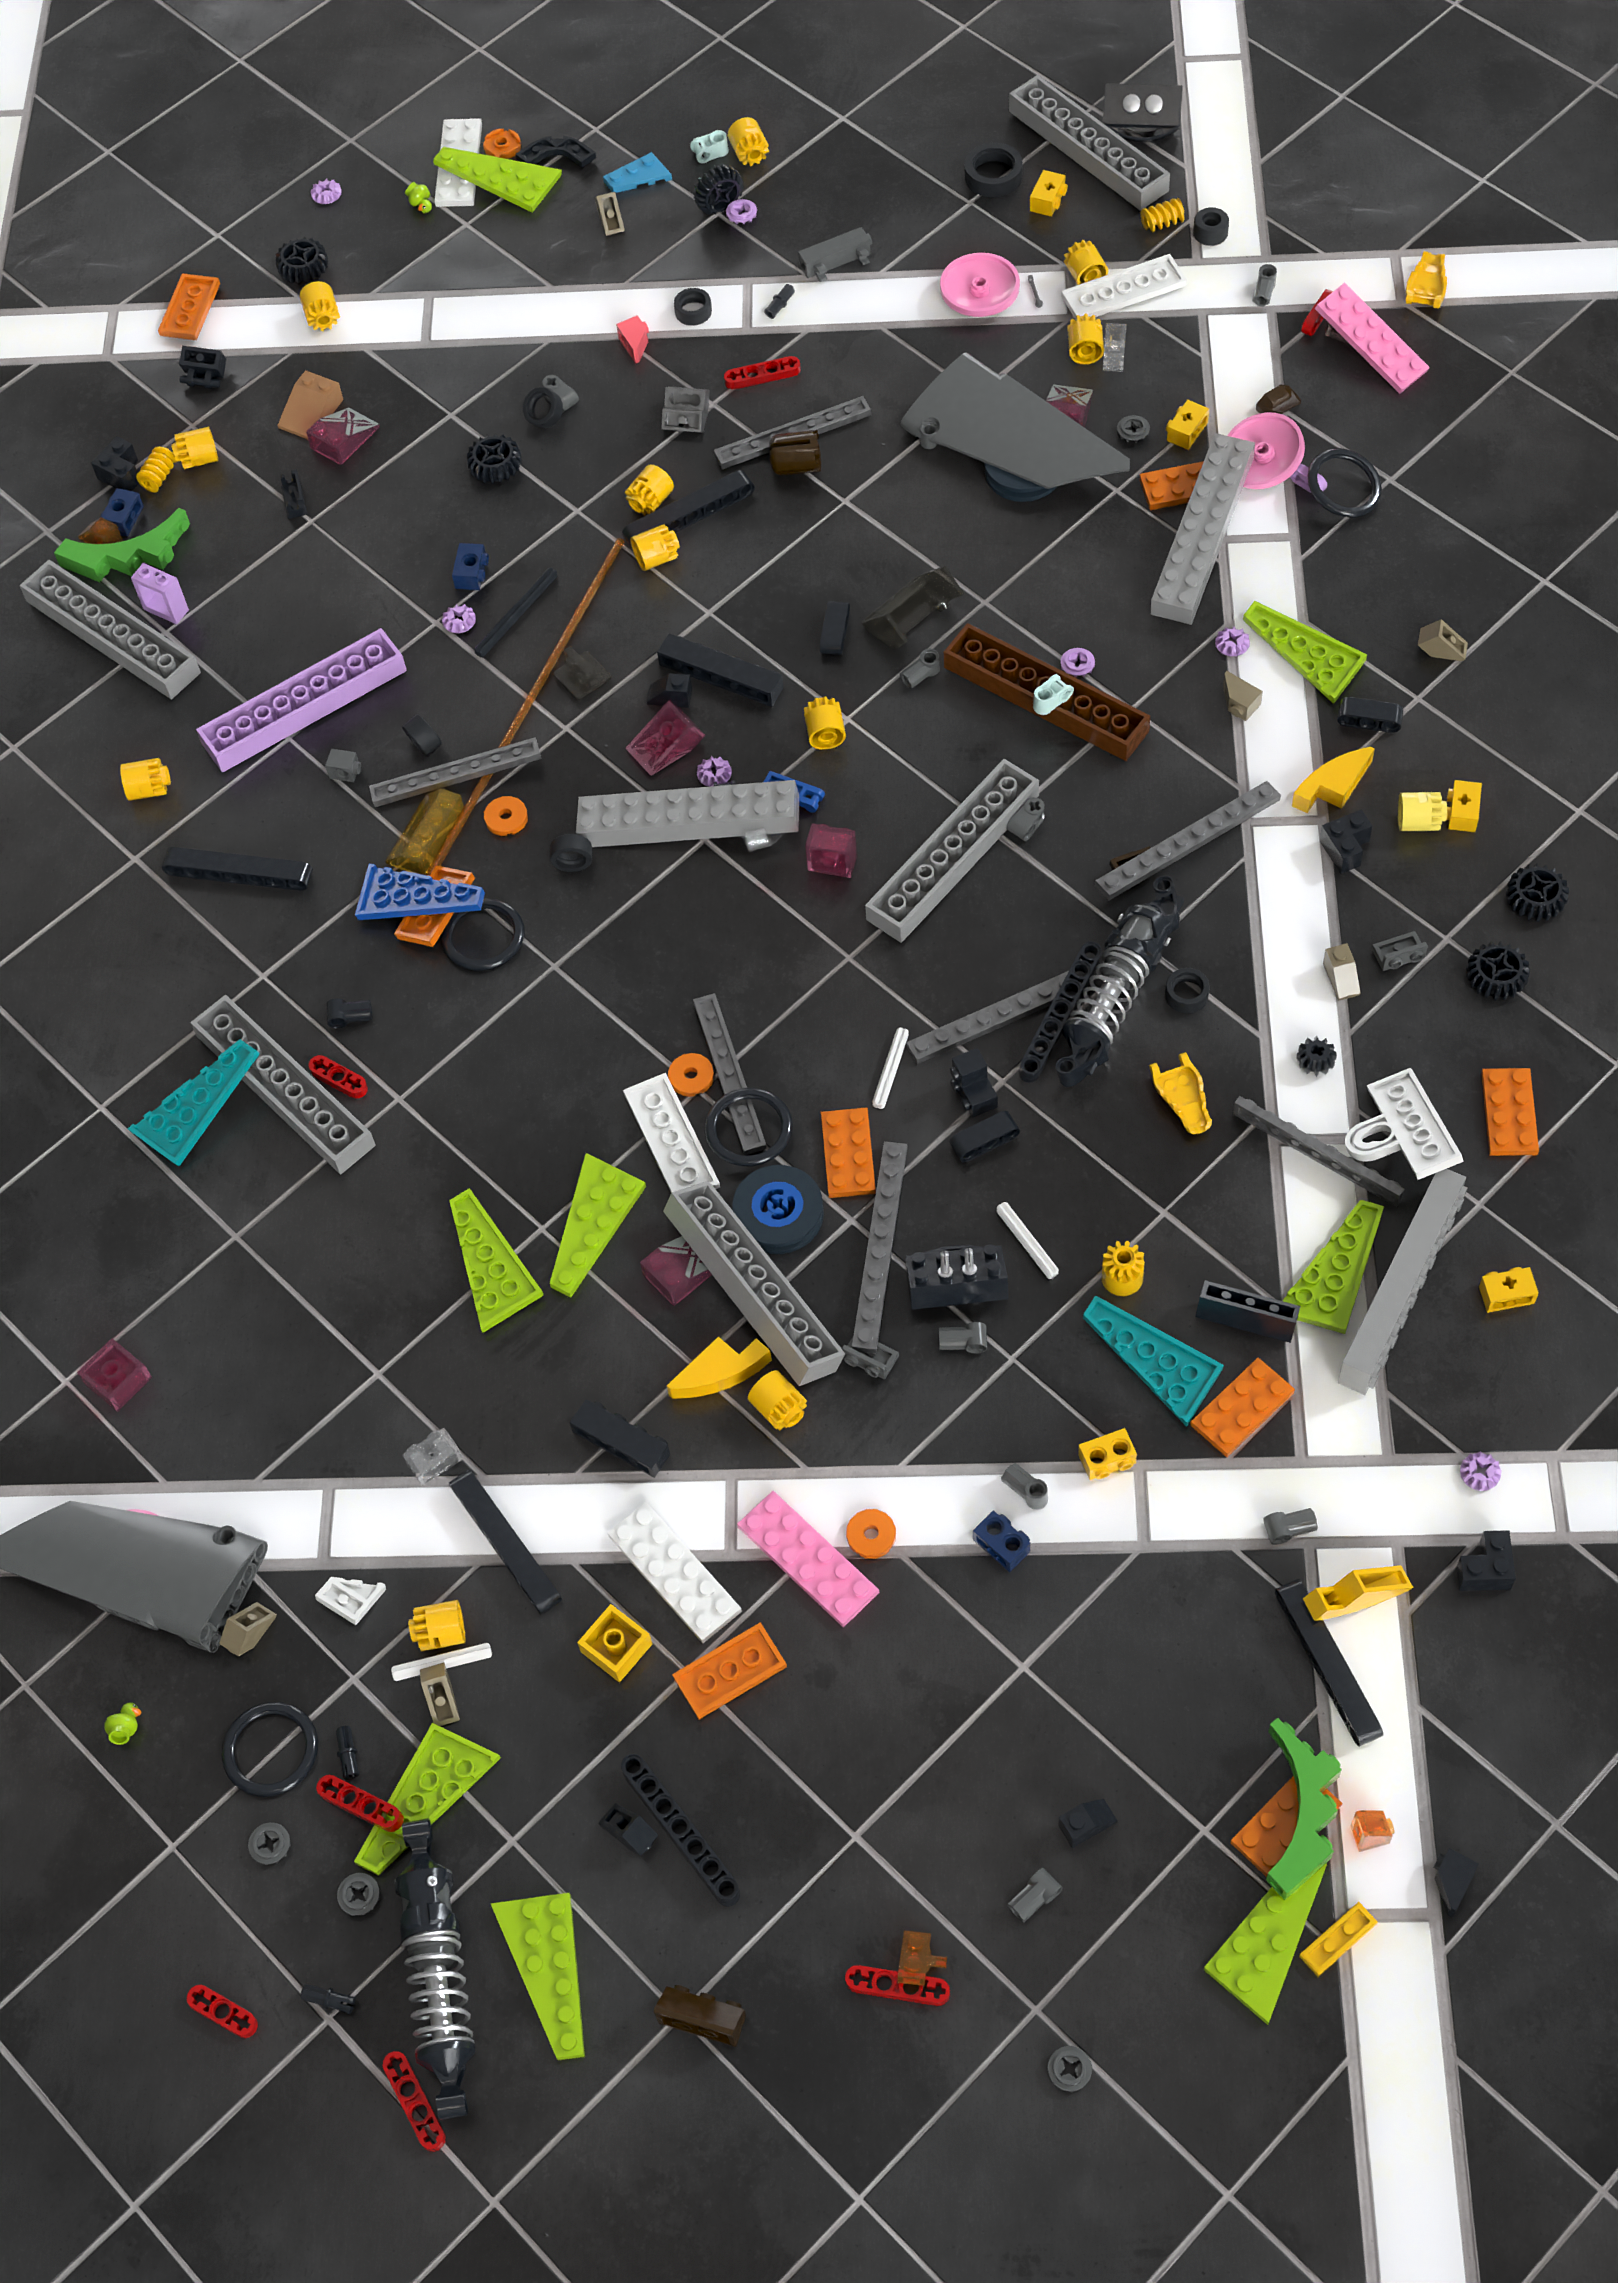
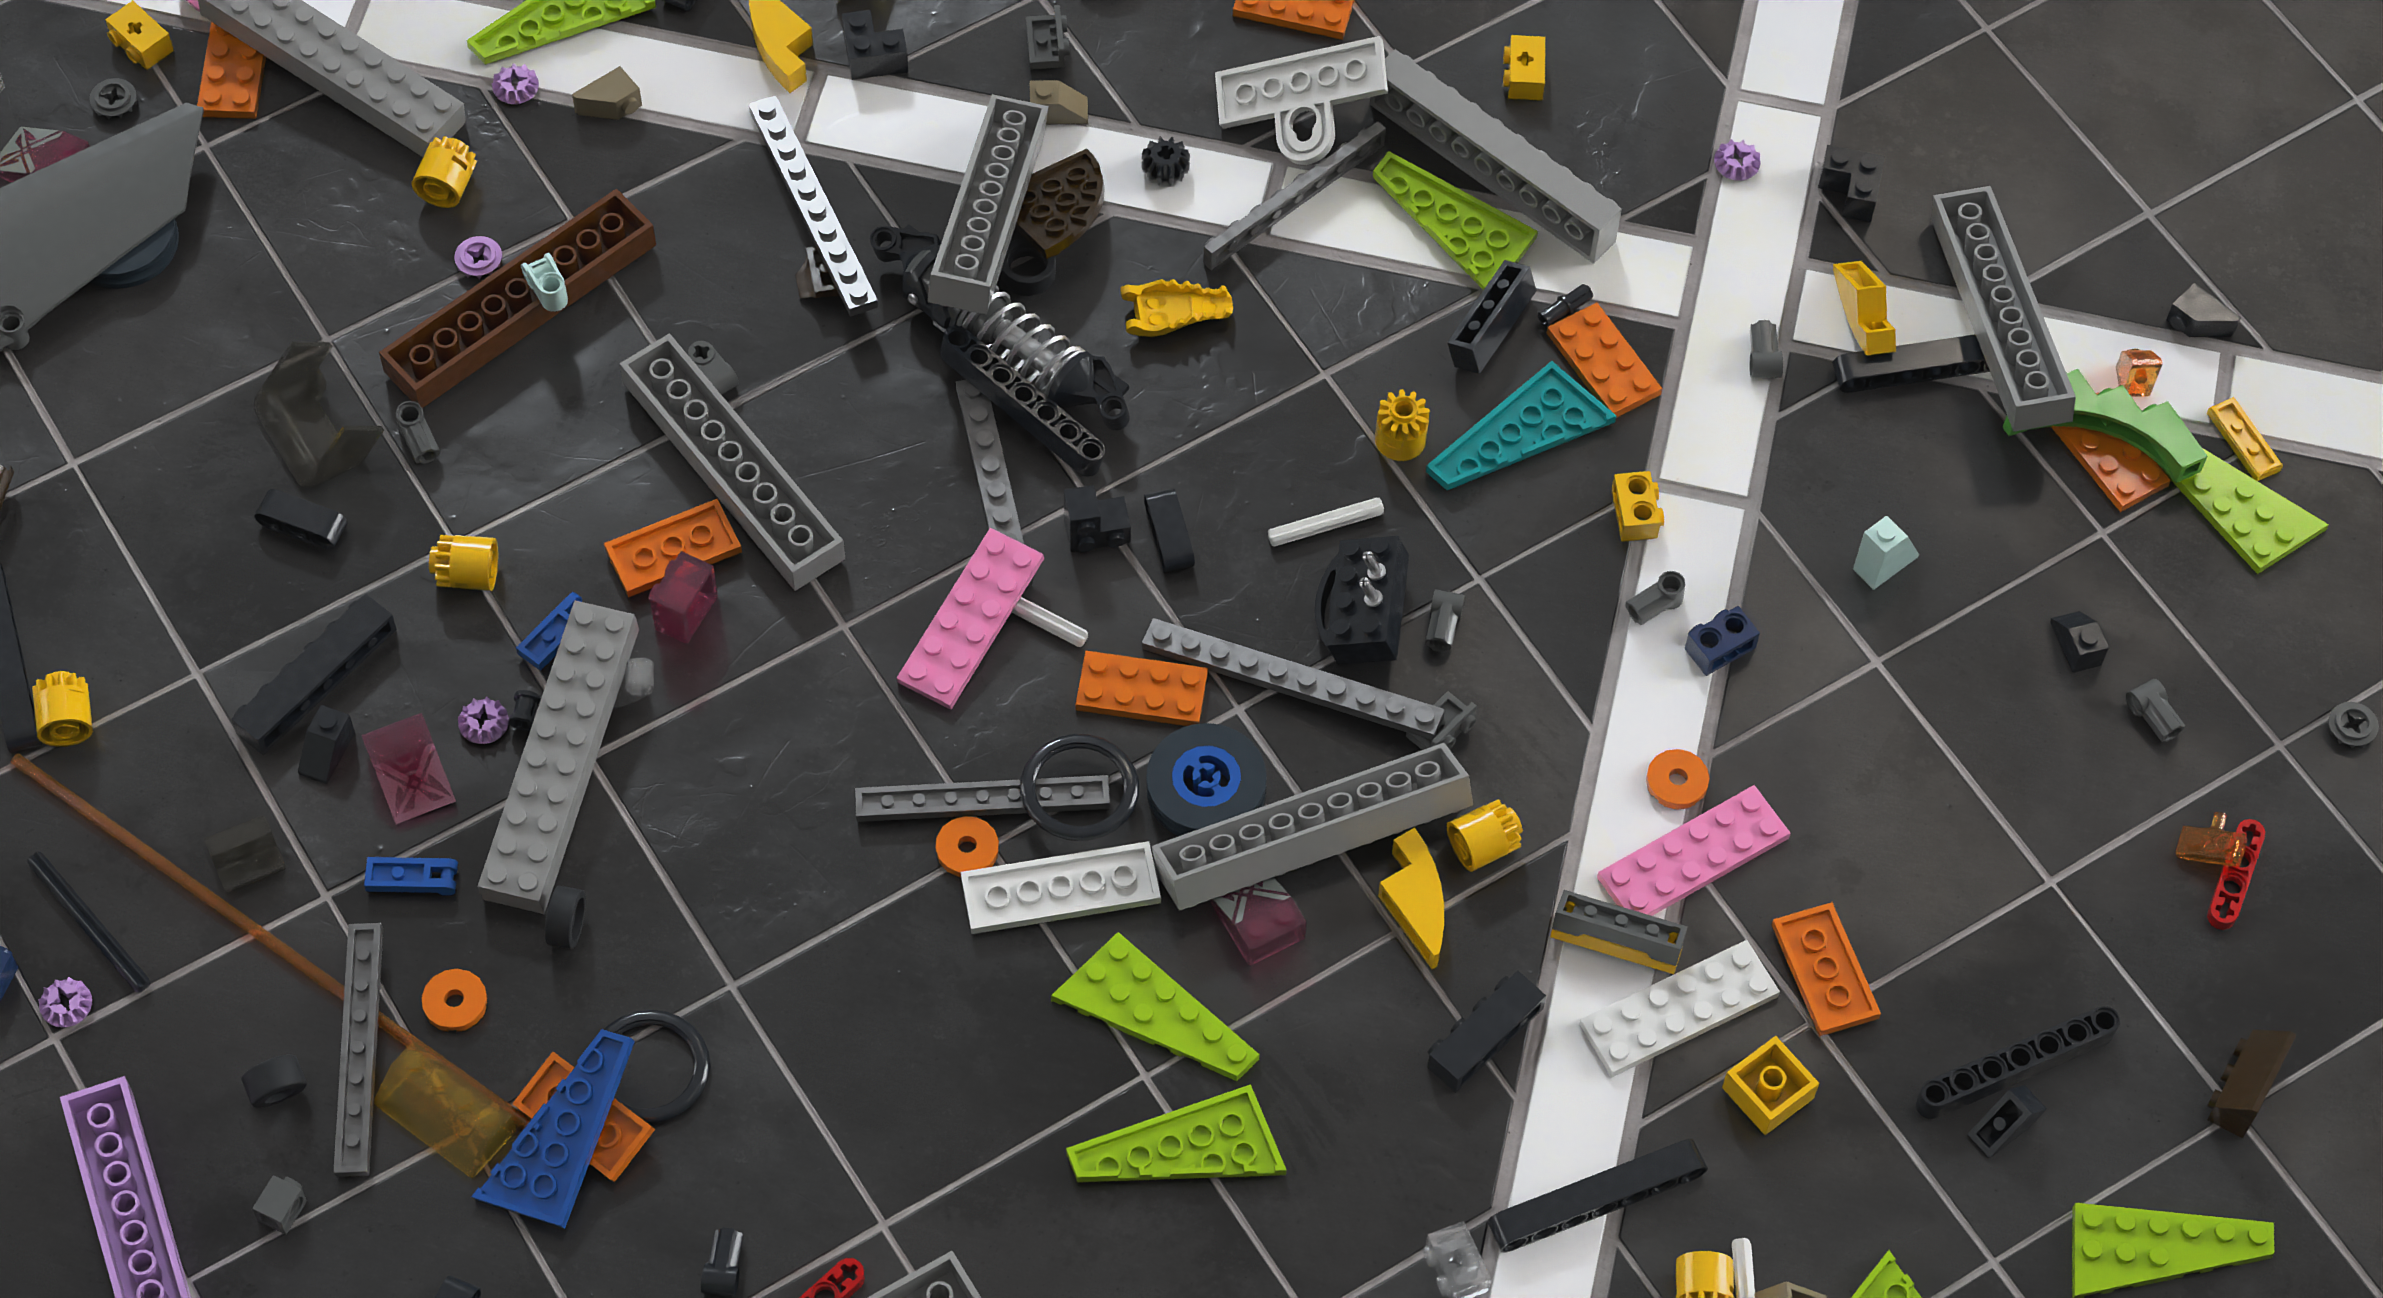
camera: 85 degrees left, 0 degrees up
none -> blue plate [364,857,458,895]
none -> yellow gear [412,136,477,208]
none -> orange plate [604,499,742,597]
none -> bright pink plate [897,528,1044,710]
none -> light grey brick [928,94,1049,315]
none -> dark brown plate [1014,148,1105,259]
none -> black axle [1537,284,1594,328]
none -> dark grey piece [1550,890,1688,974]
none -> light aqua slope [1853,516,1919,590]
none -> light grey brick [1931,186,2076,431]

